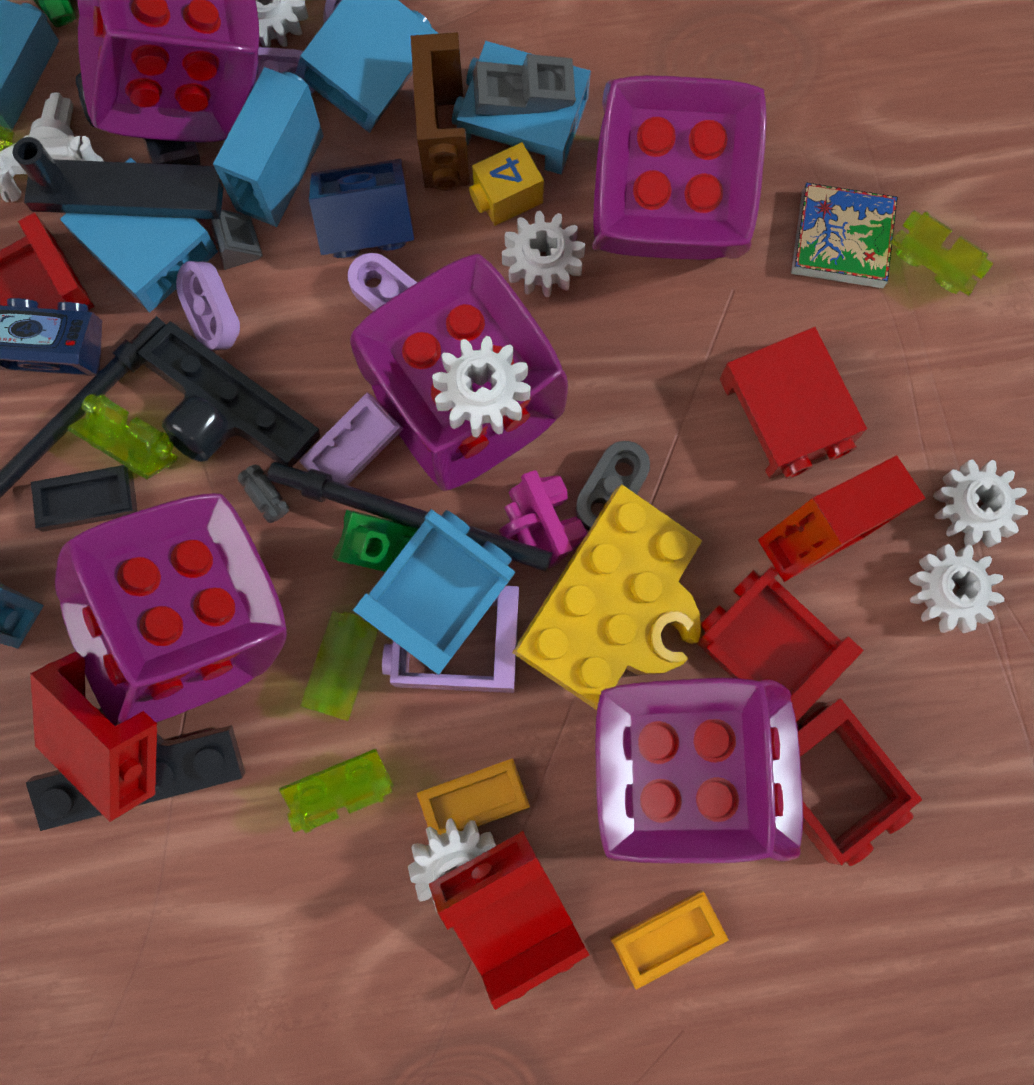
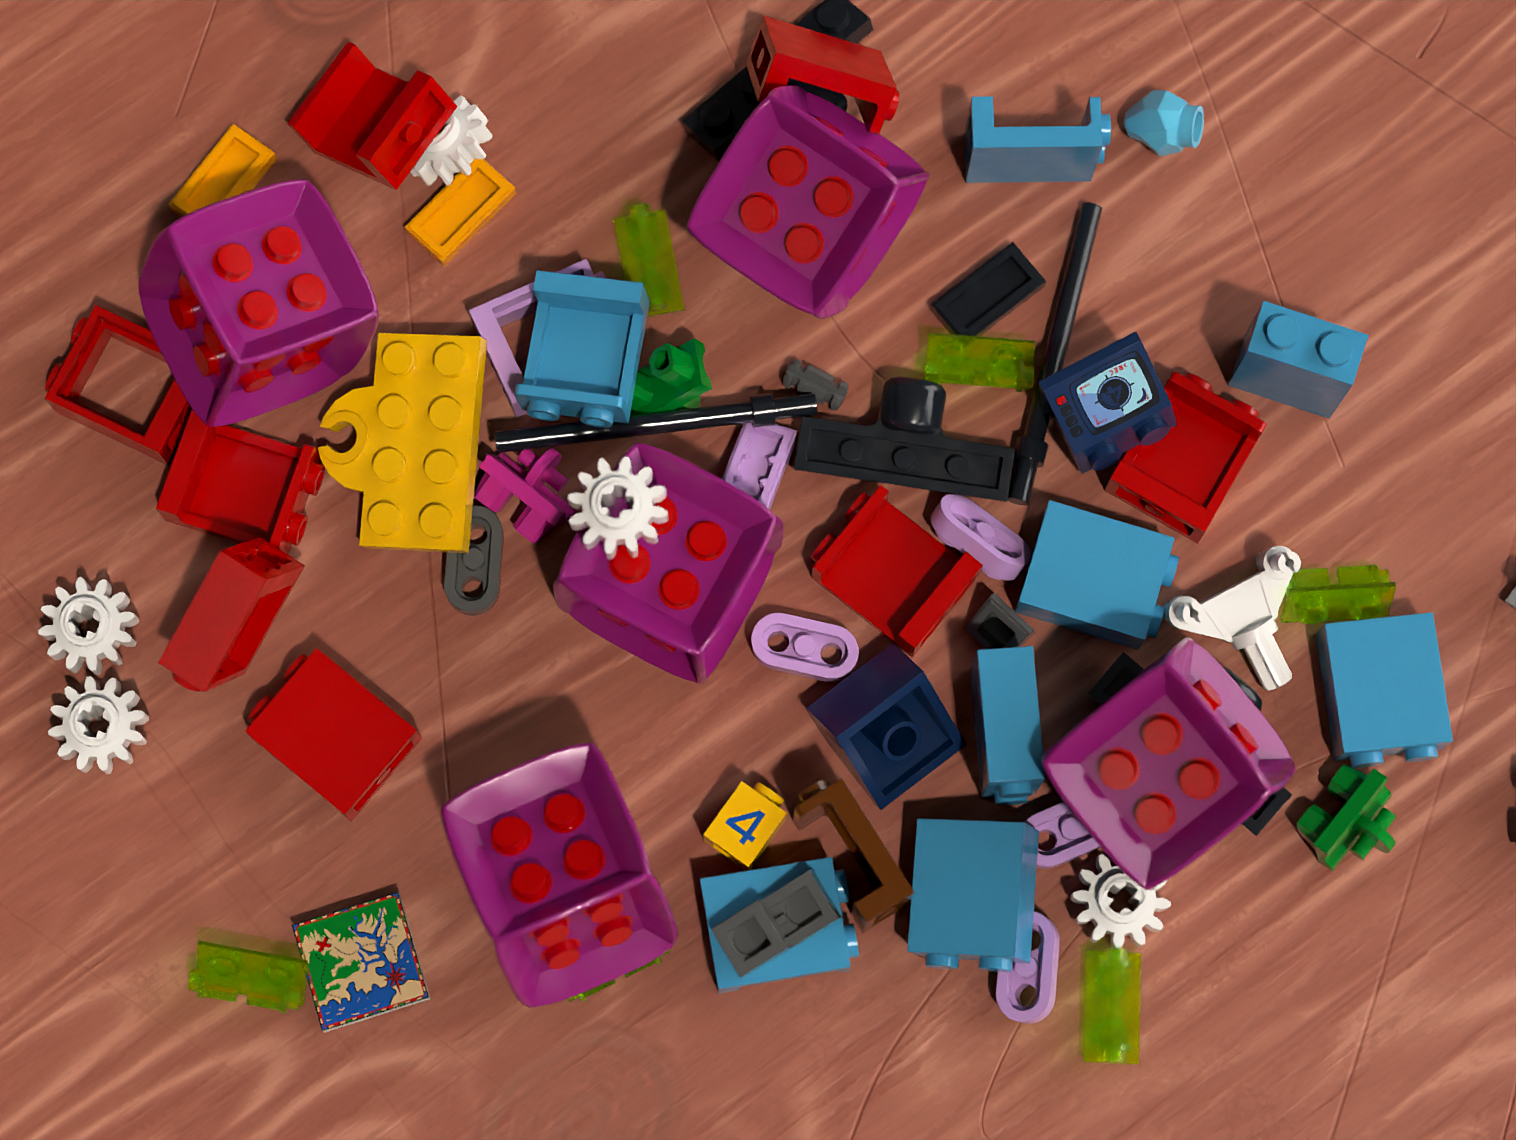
camera: 150 degrees right, 0 degrees up
black piece [12,137,224,219] -> none
clear neon green hinge [279,748,394,834] -> none
white gear [502,211,585,297] -> none
none -> red panel [811,485,983,658]

